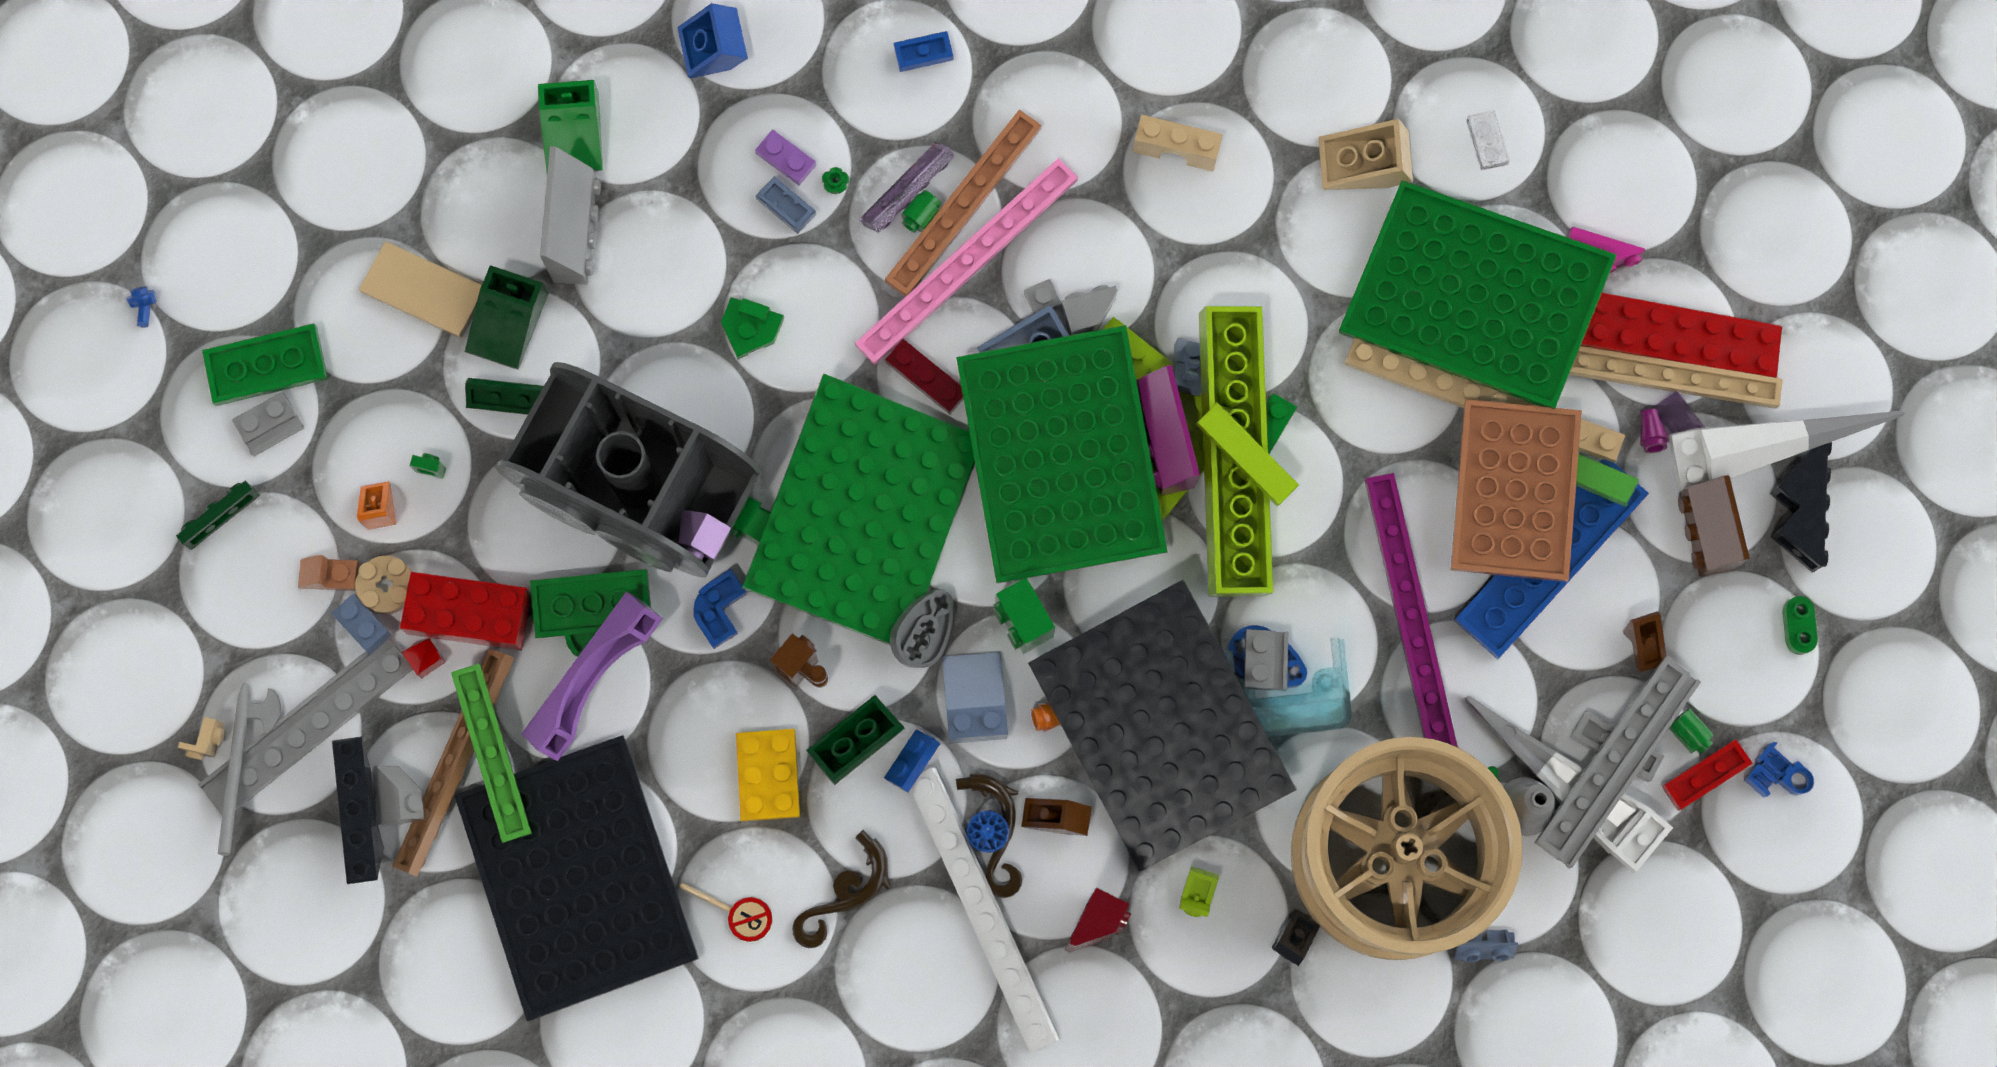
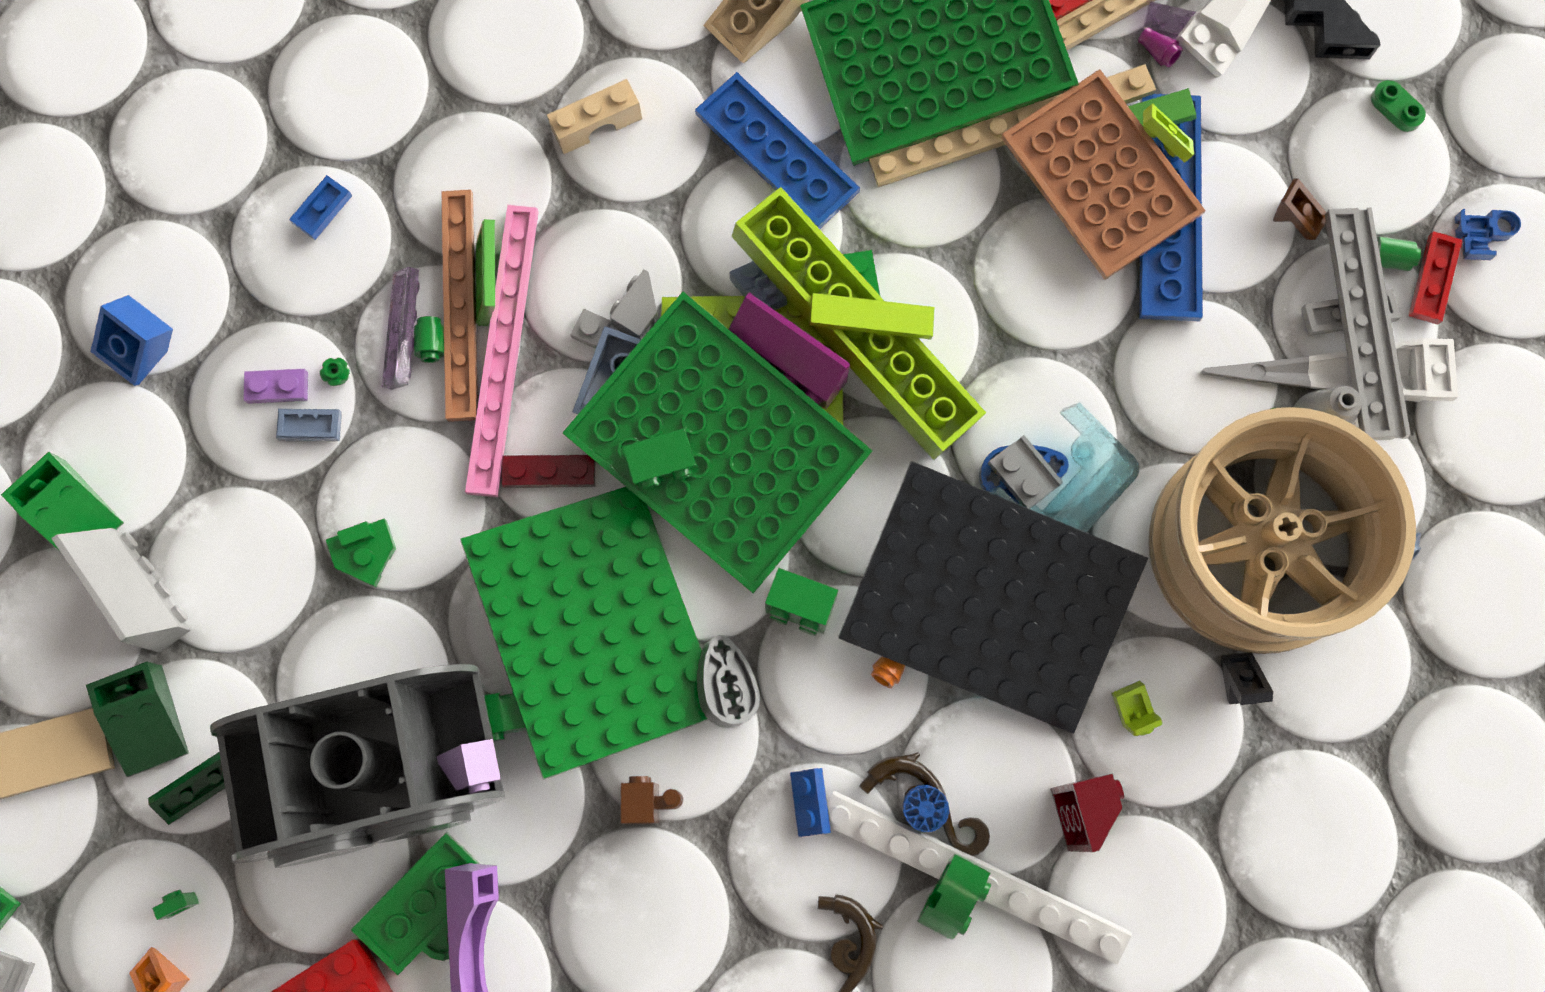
camera: 35 degrees left, 0 degrees up
blue plate [693,569,747,649] -> none
yellow plate [736,729,800,822] -> none
dark green slope [806,695,905,786] -> none
sand blue slope [942,652,1008,744] -> none
reddish brown slope [1021,798,1092,836] -> none
magenta plate [1364,473,1458,748] -> none
slope [1678,475,1750,577] -> none
none -> bright green tile [476,219,495,326]
none -> green brick [623,428,697,490]
none -> blue plate [695,72,860,229]
none -> green brick [917,854,991,940]
none -> lime plate [1143,103,1194,163]

